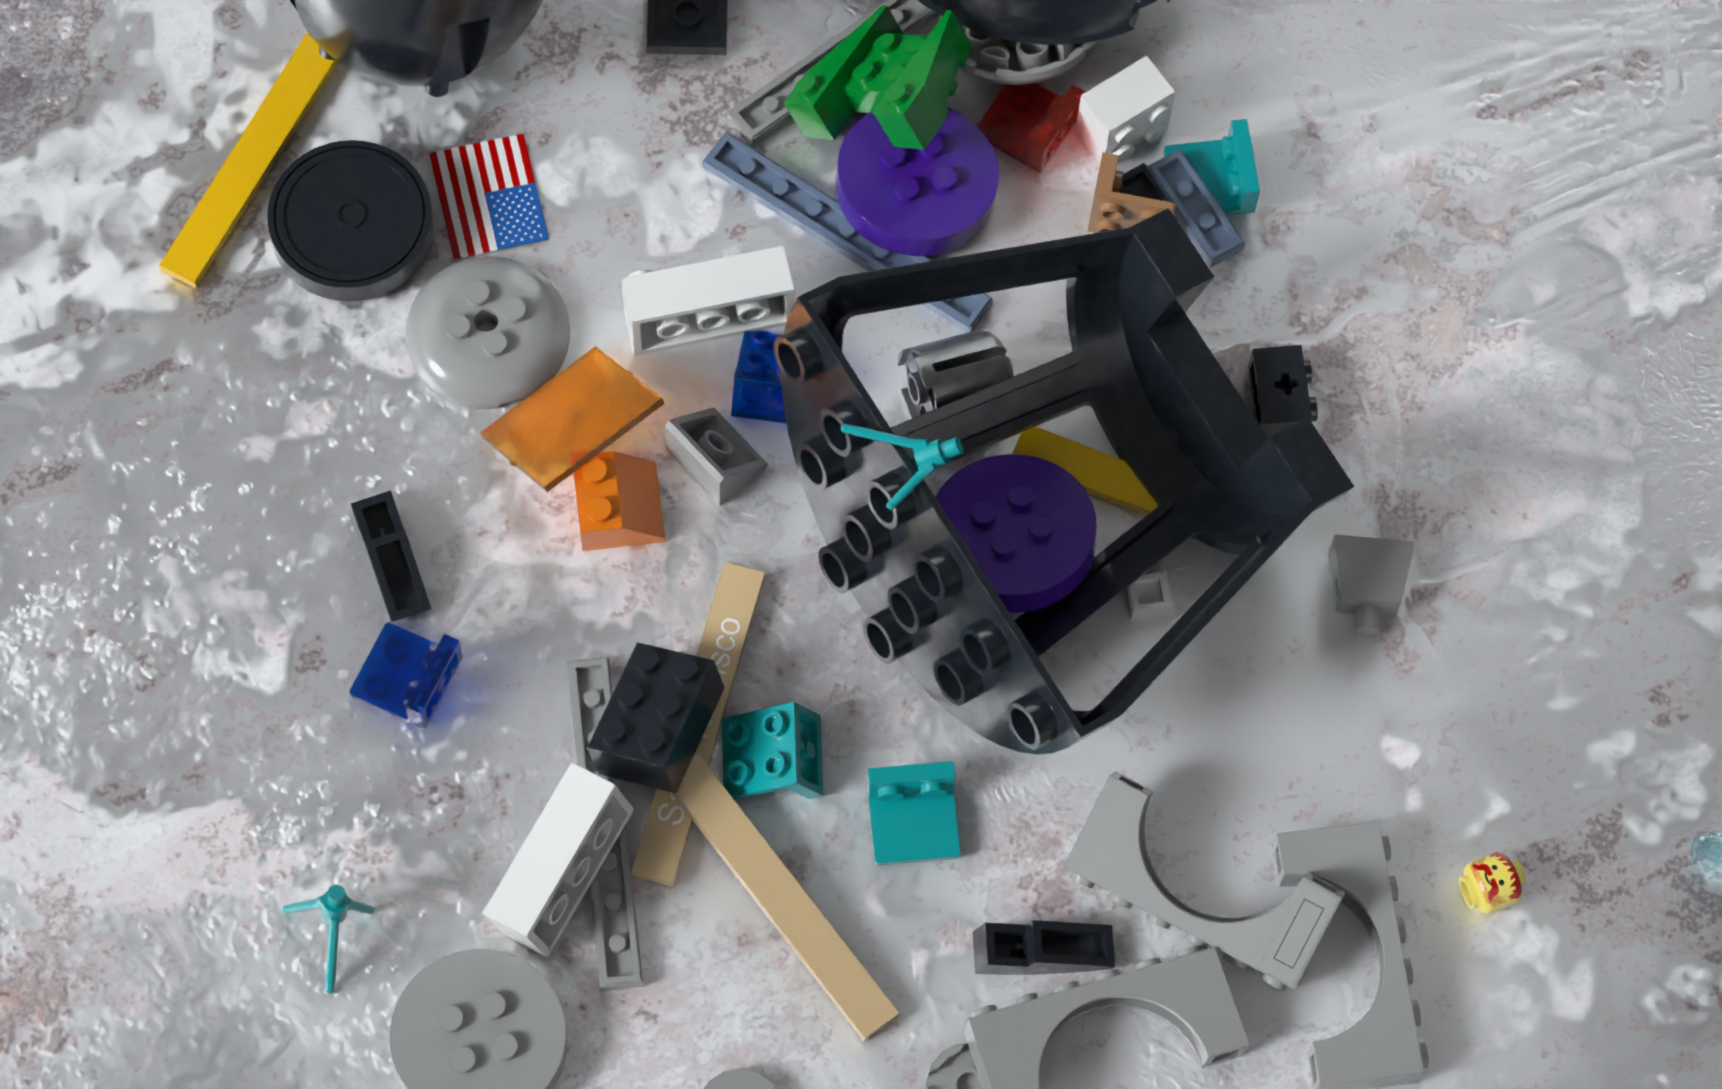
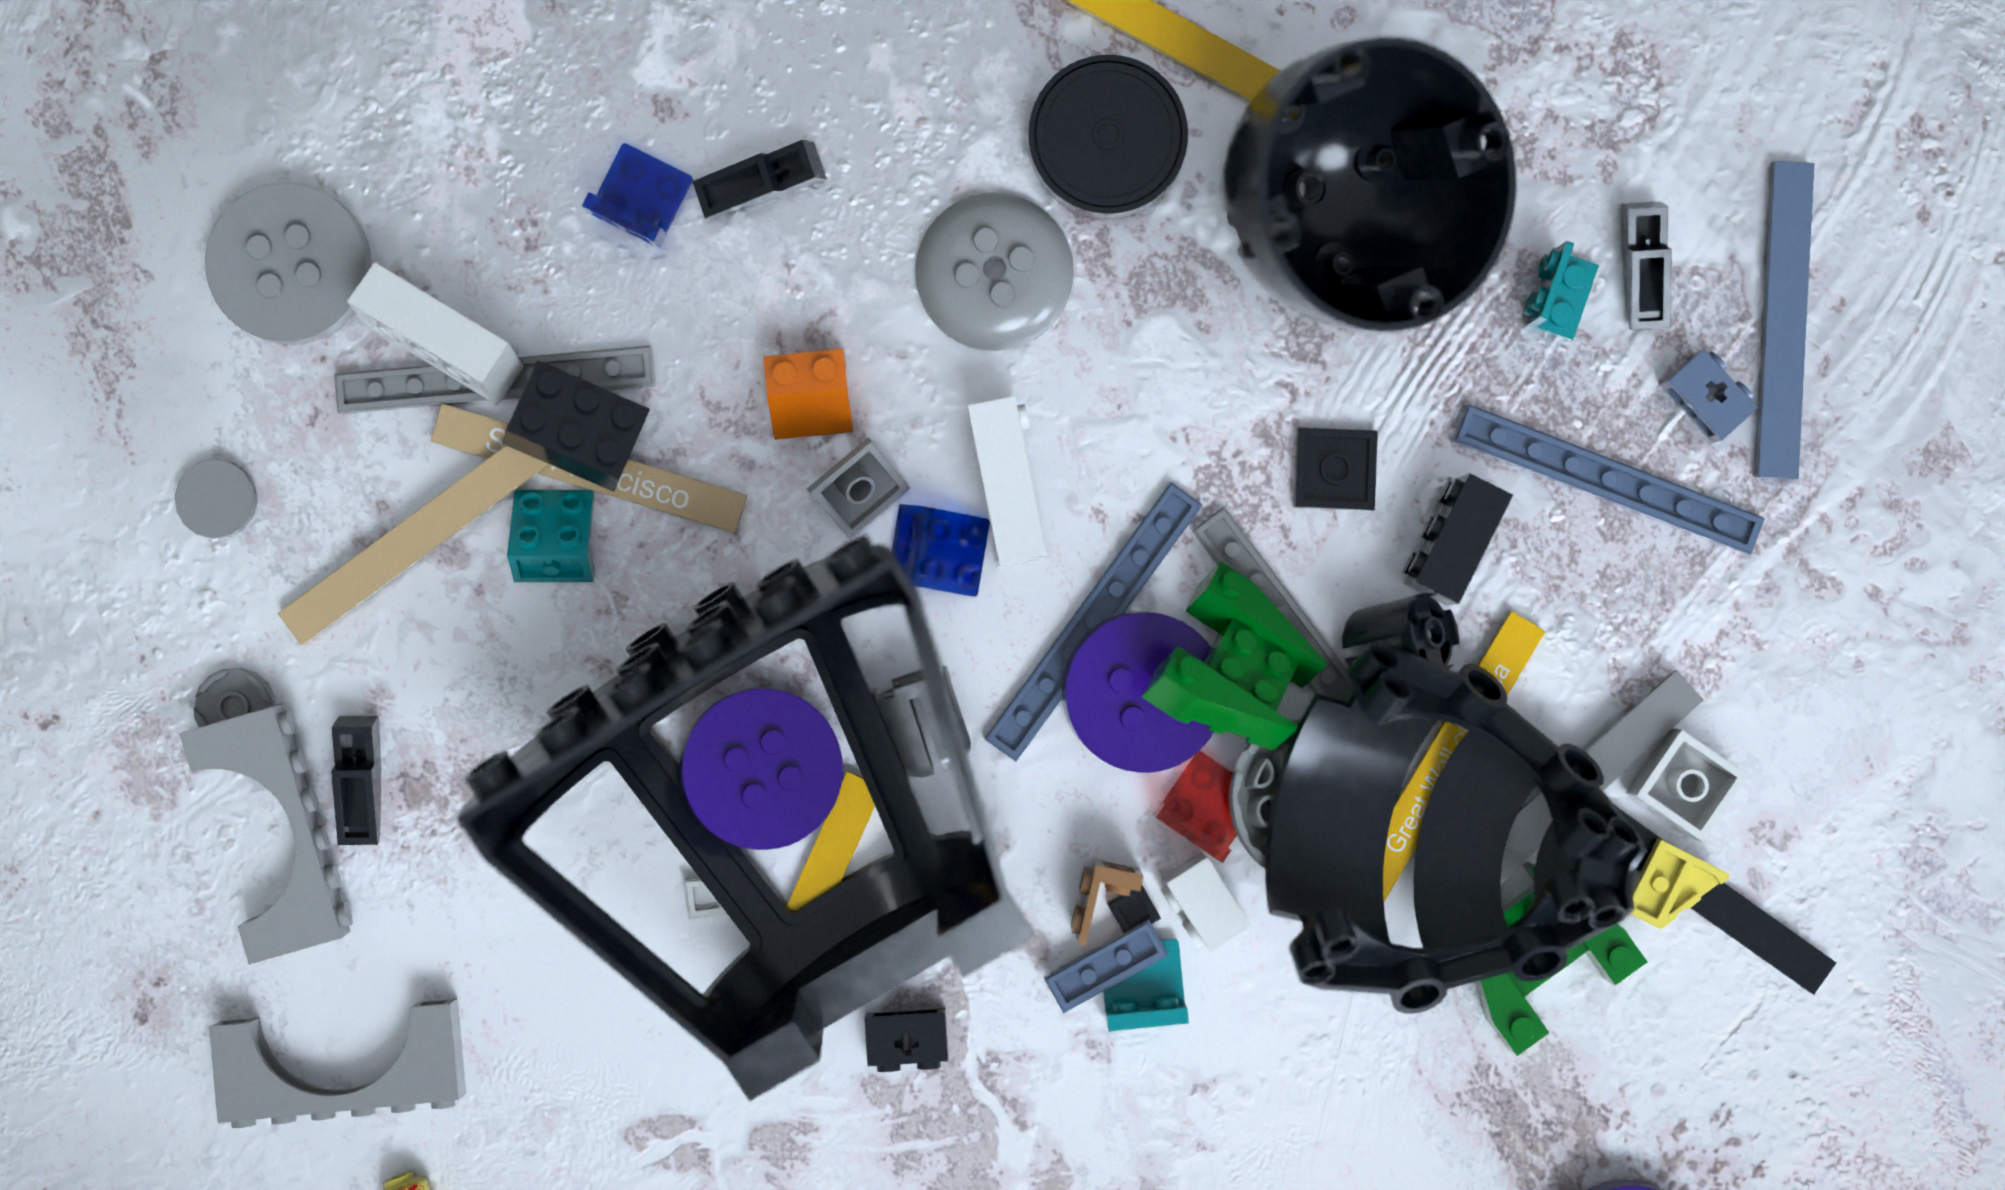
camera: 95 degrees right, 20 degrees up
teal plant [283,885,374,994] -> none
sticker [429,133,549,259] -> none
clear orange piece [480,346,665,492] -> none
teal plant [841,424,963,510] -> none
teal bracket [867,761,960,865] -> none
light grey arch [1063,771,1346,990] -> none
light grey torso [1329,534,1414,636] -> none

